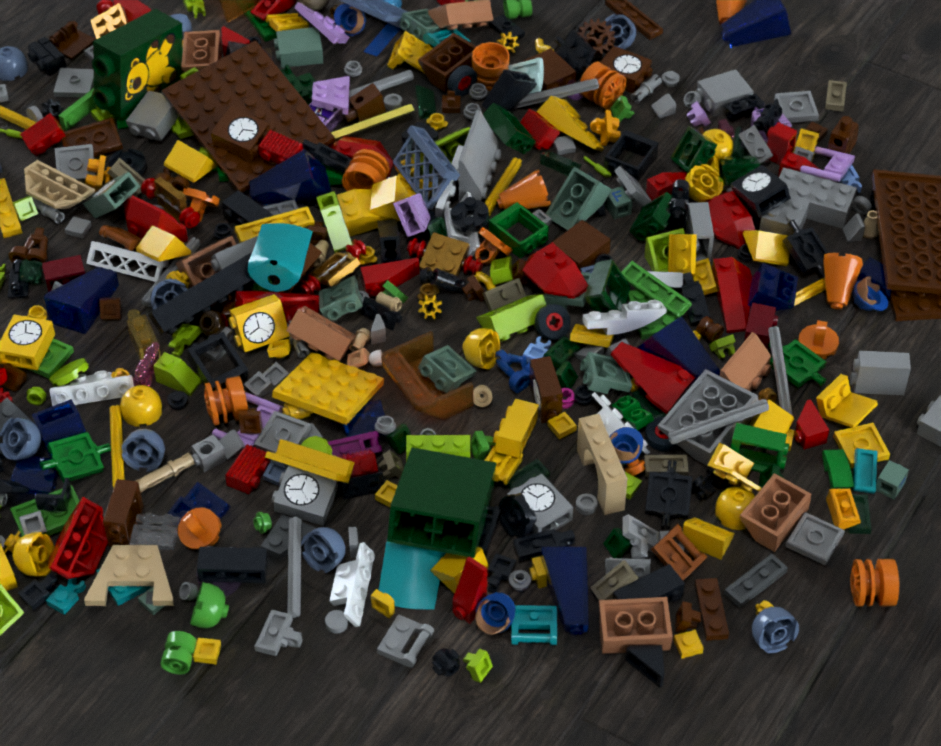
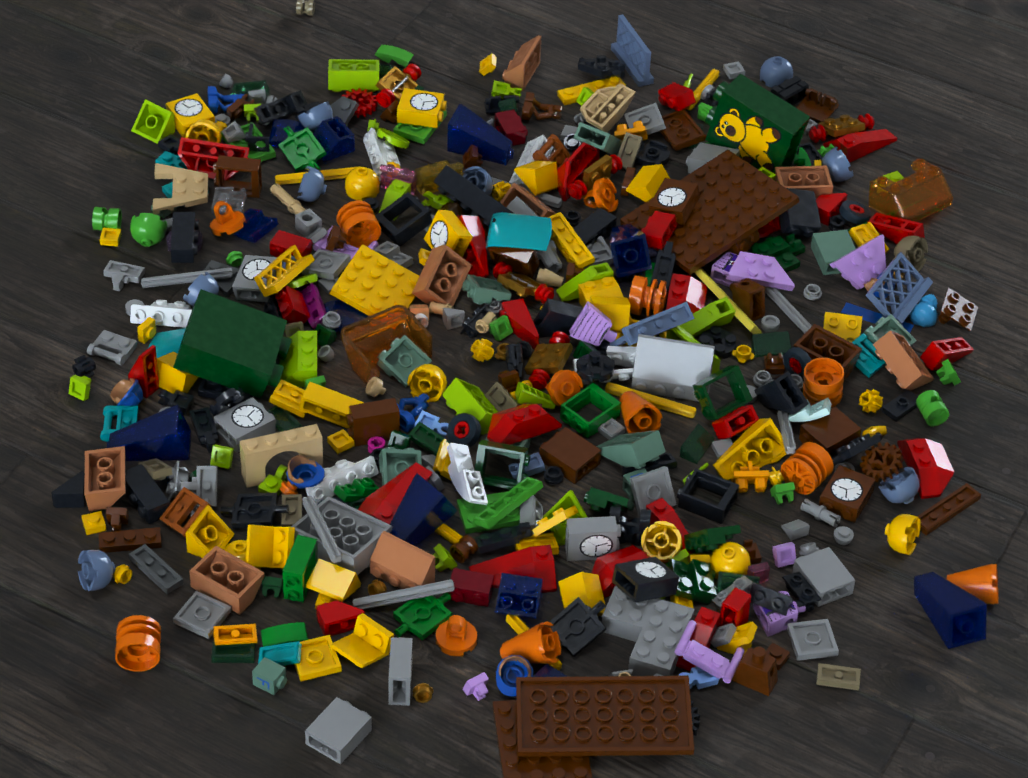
camera: 85 degrees right, 5 degrees down
none -> lime tile [210,444,234,469]
none -> lavender tile [463,672,489,701]
none -> plate [564,134,581,151]
none -> lime slope [679,297,736,337]
none -> yellow plate [769,467,784,486]
none -> black bush [839,200,871,225]
none -> yellow cylinder [885,514,921,555]
none -> red wedge [897,438,954,499]

